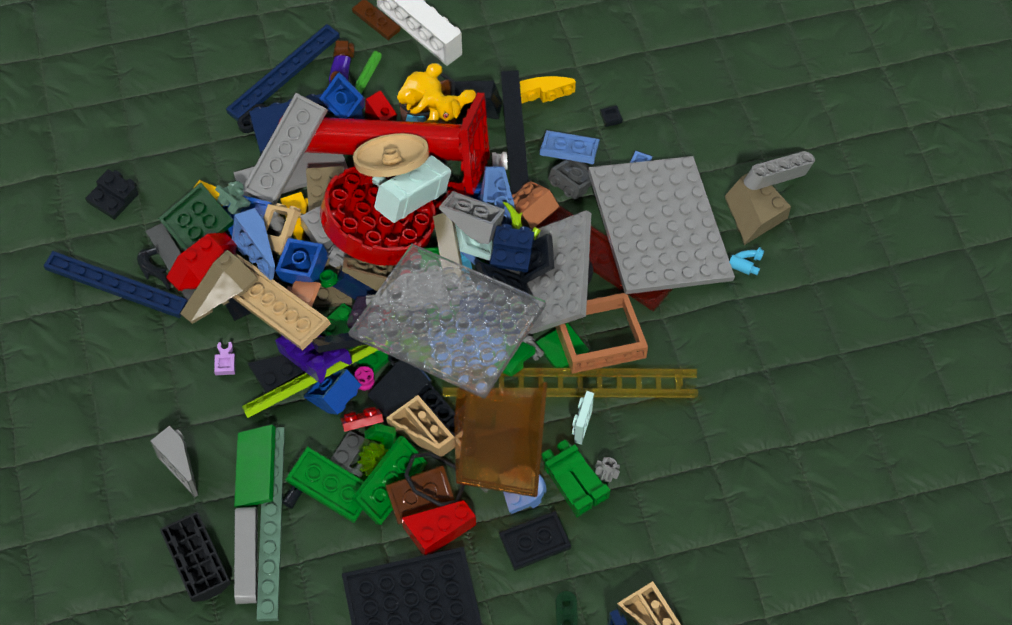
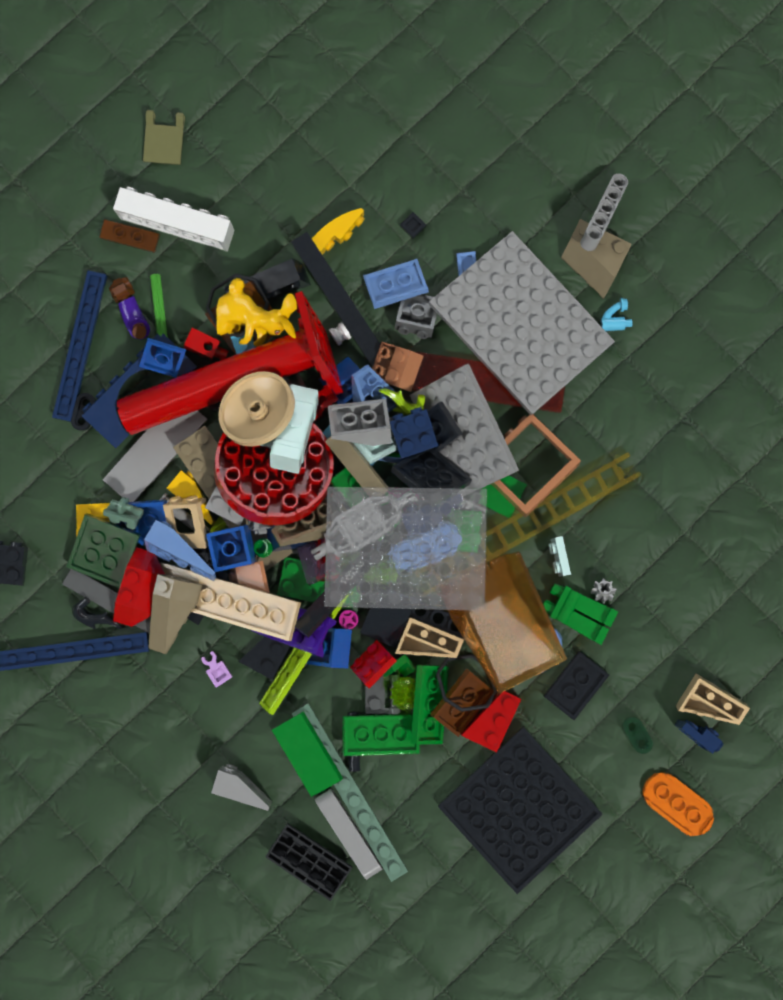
camera: 30 degrees left, 25 degrees up
light grey tile [243,93,328,204] -> none

